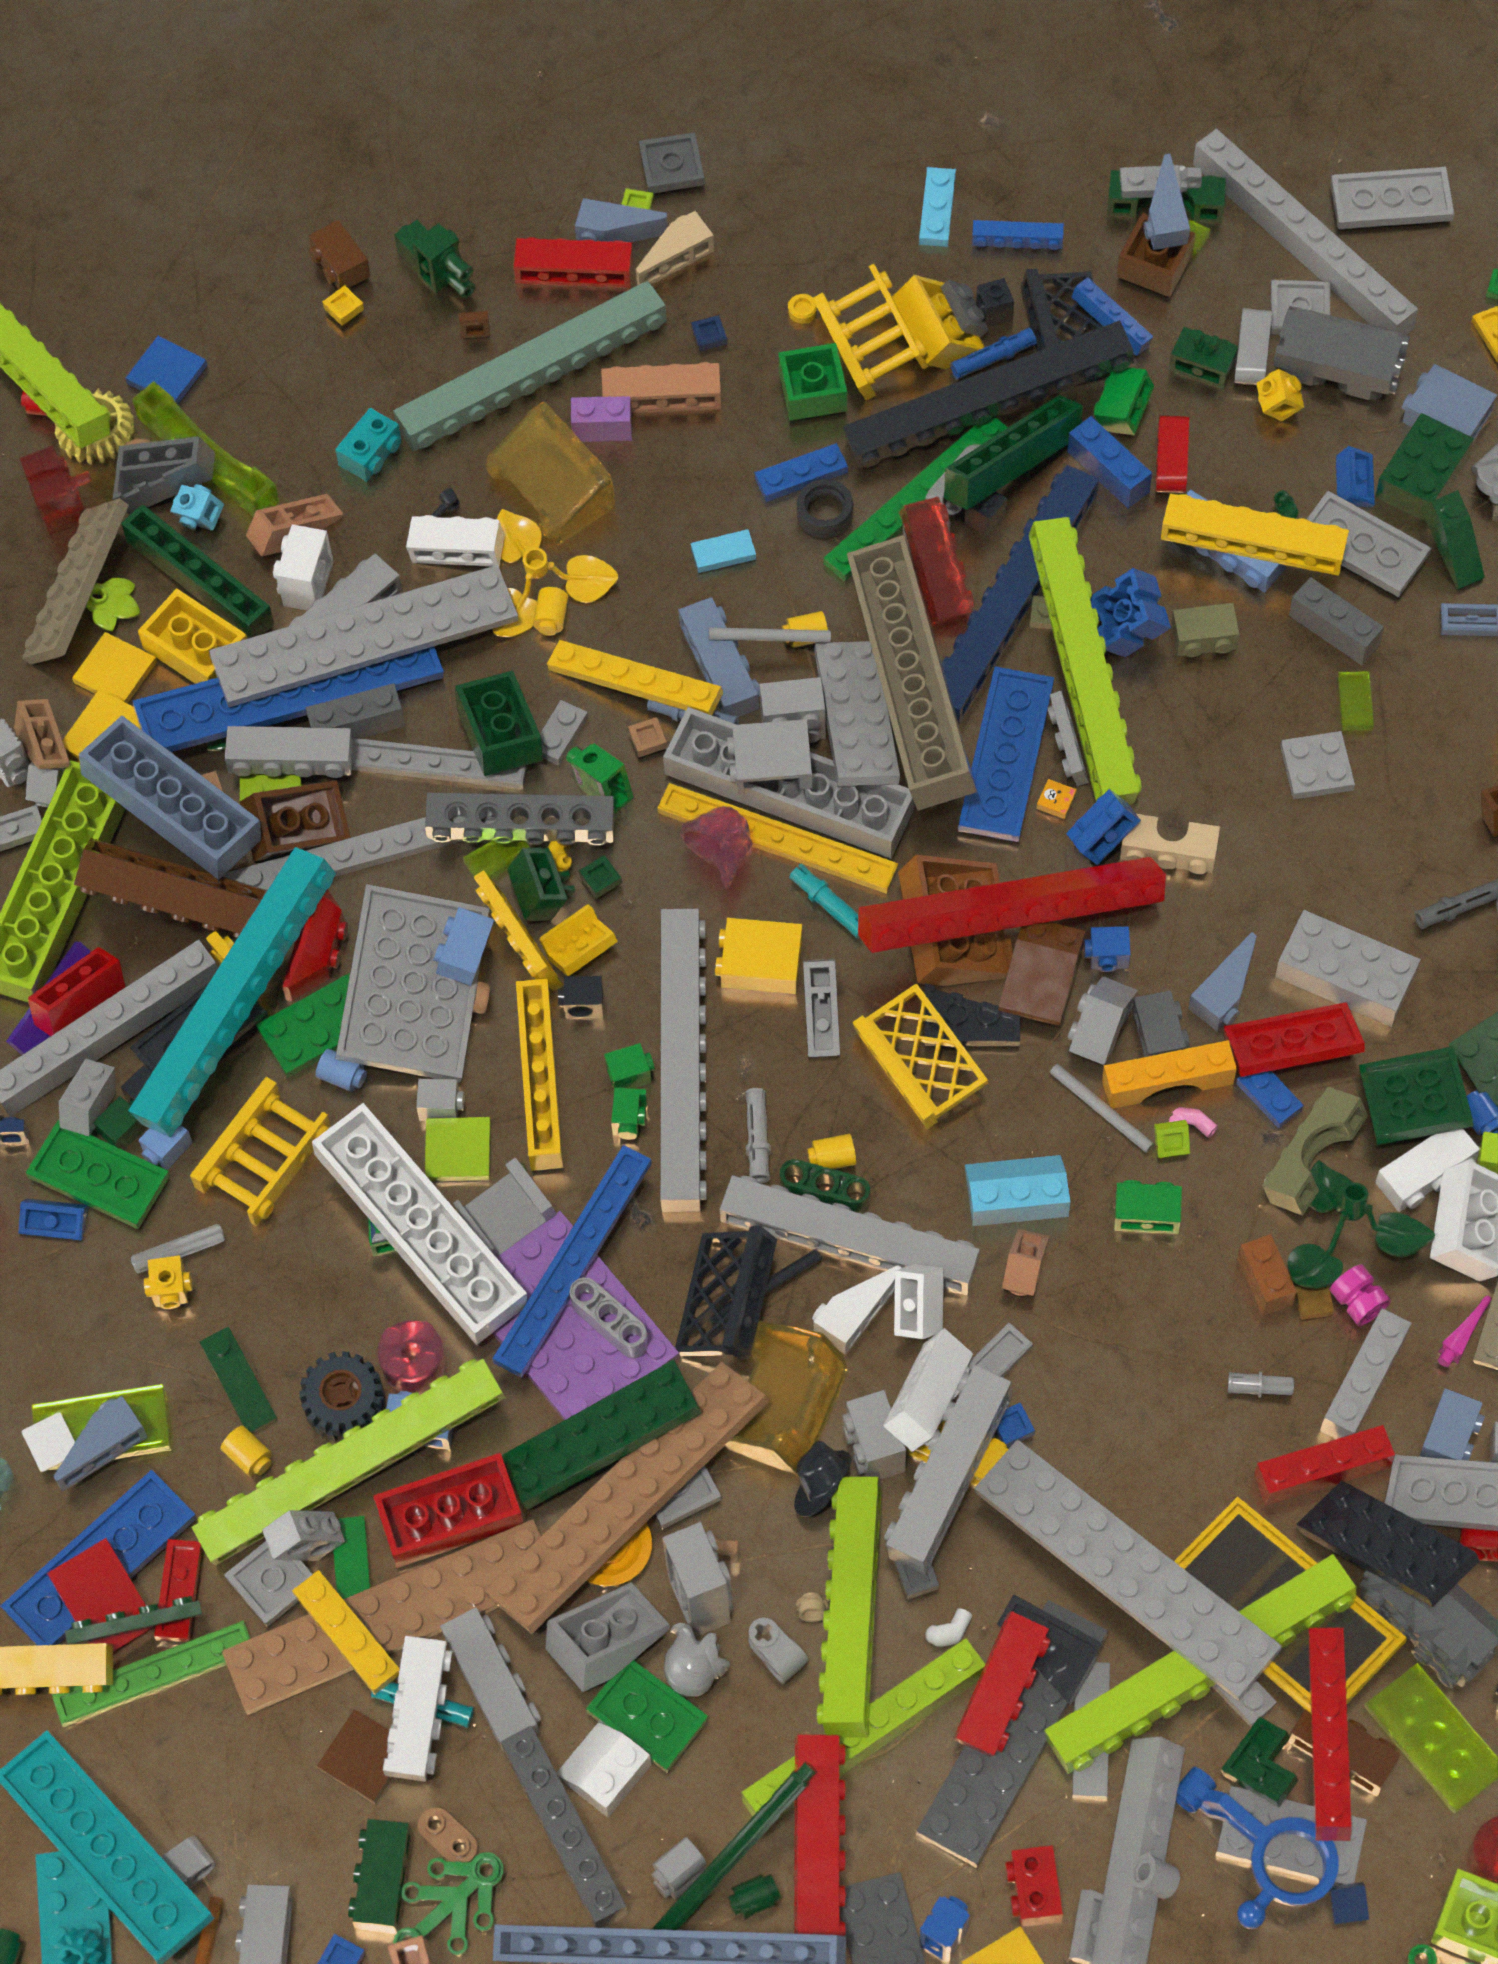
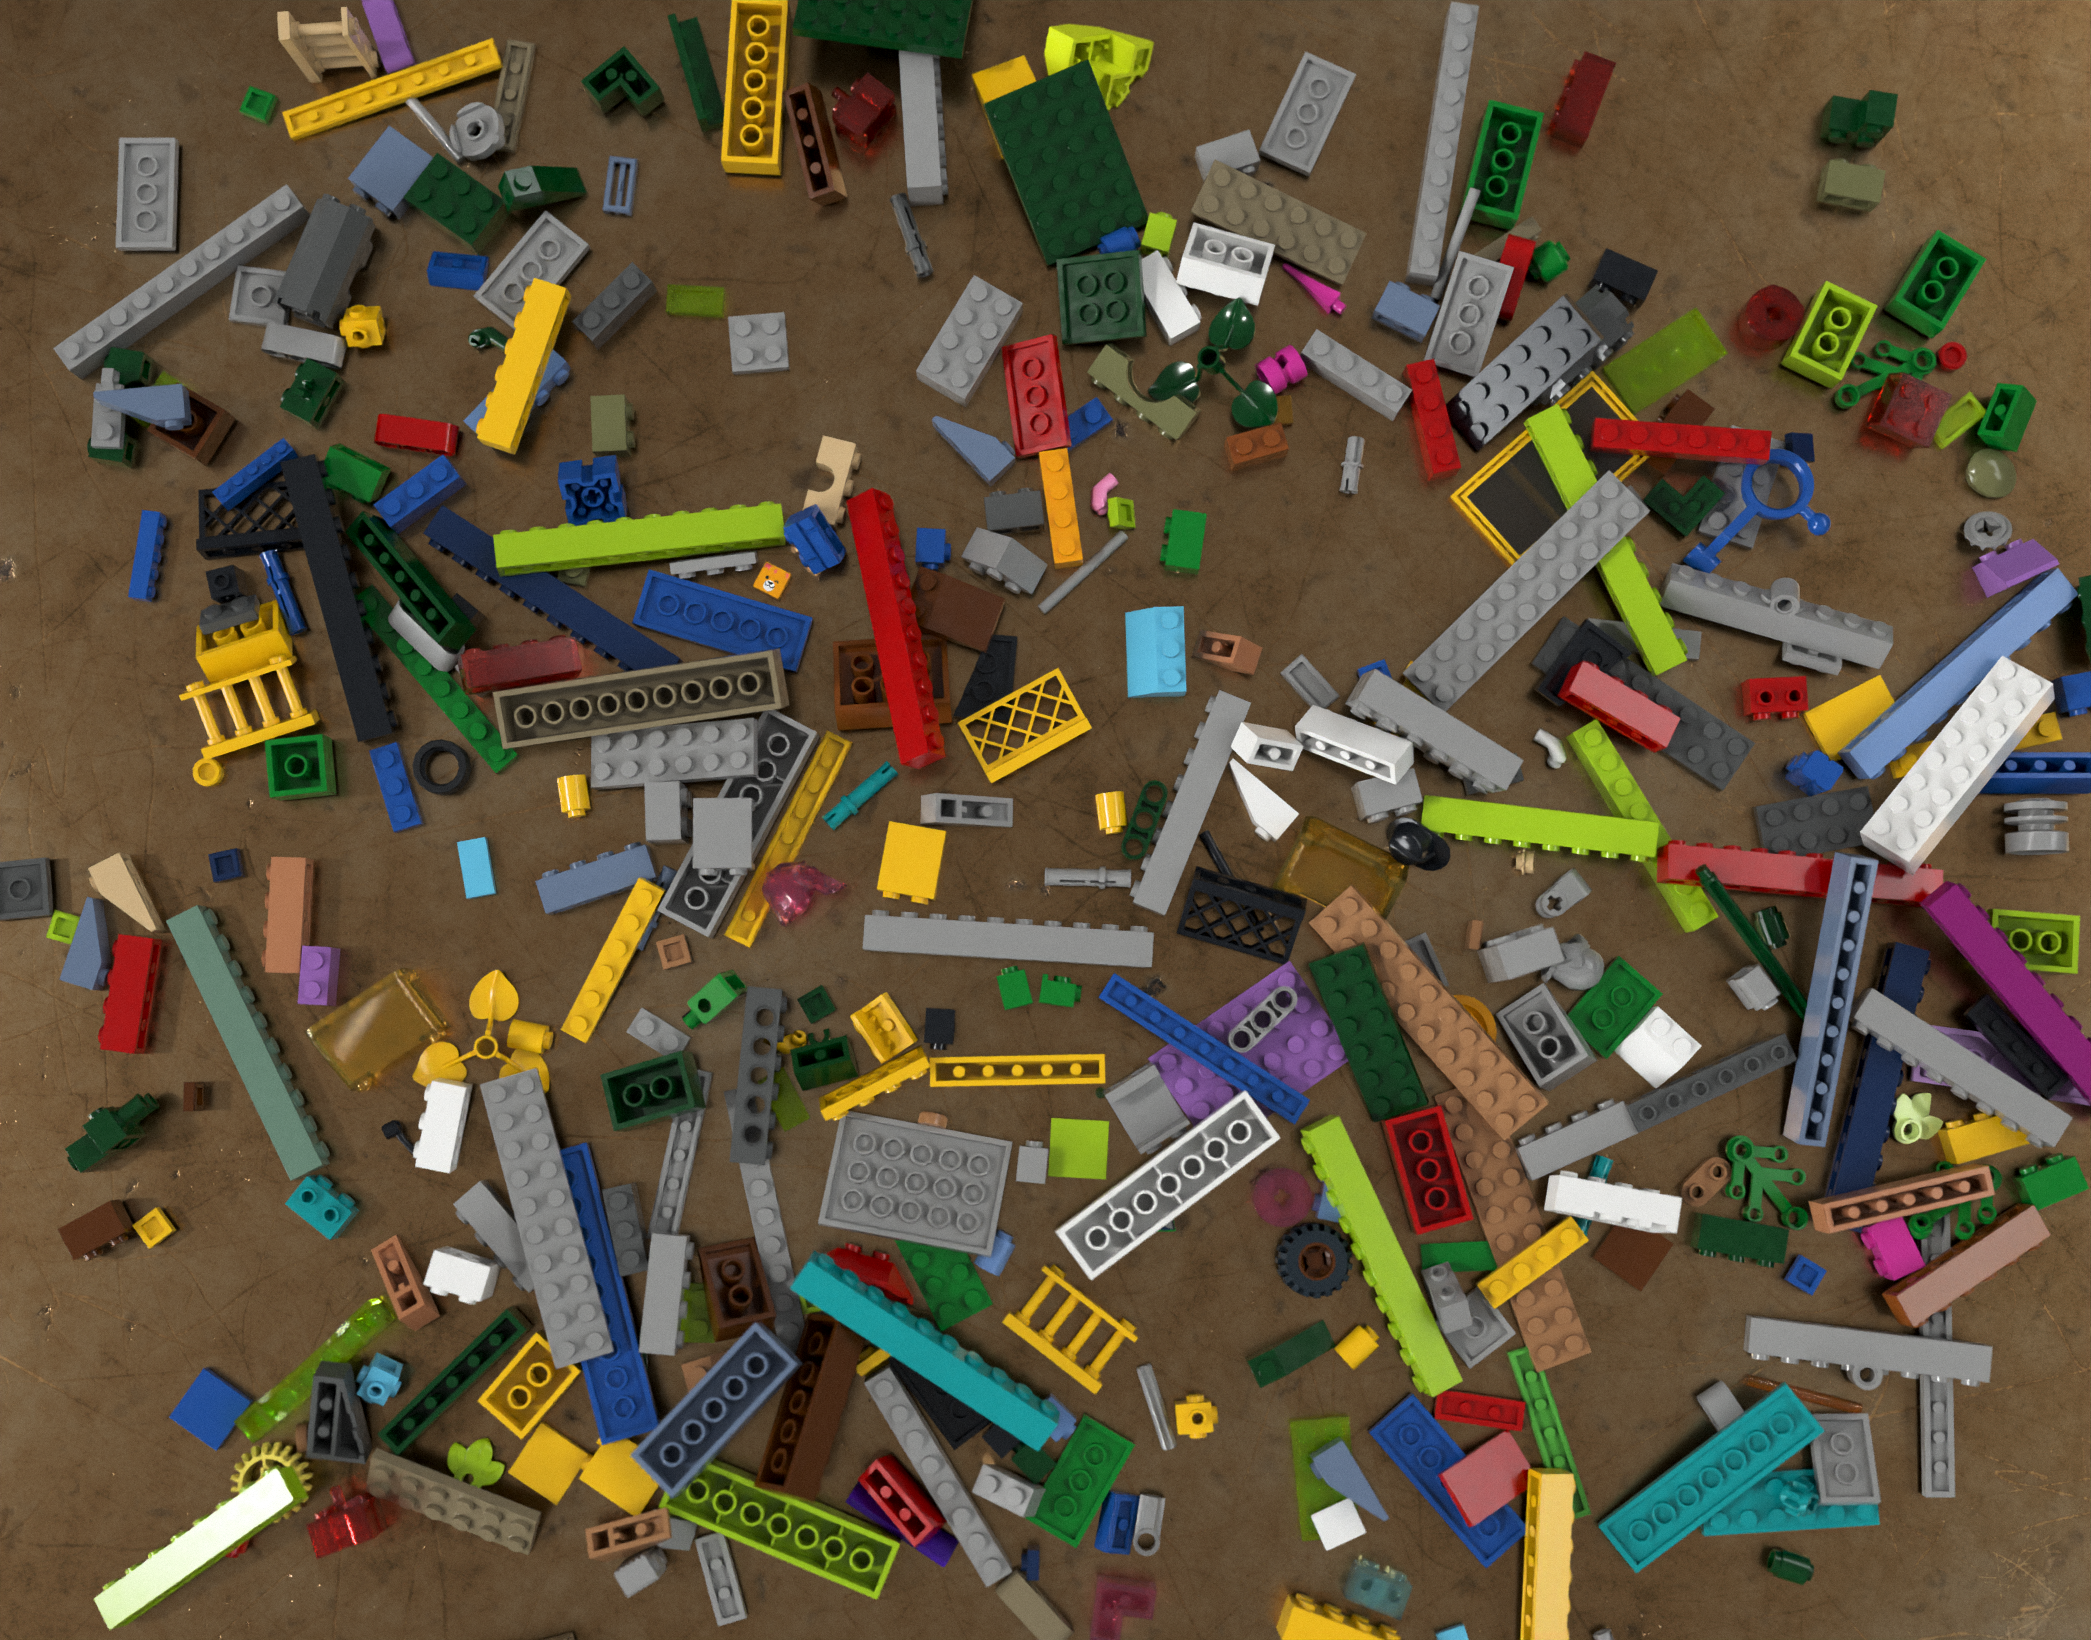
camera: 90 degrees left, 20 degrees up
dark green plate [65,1596,203,1645] -> none
medium blue brick [433,907,494,986] -> none
light grey bar [709,627,831,643] -> none
medium azure plate [919,167,956,247] -> none
none -> light grey piece [1133,1493,1166,1556]

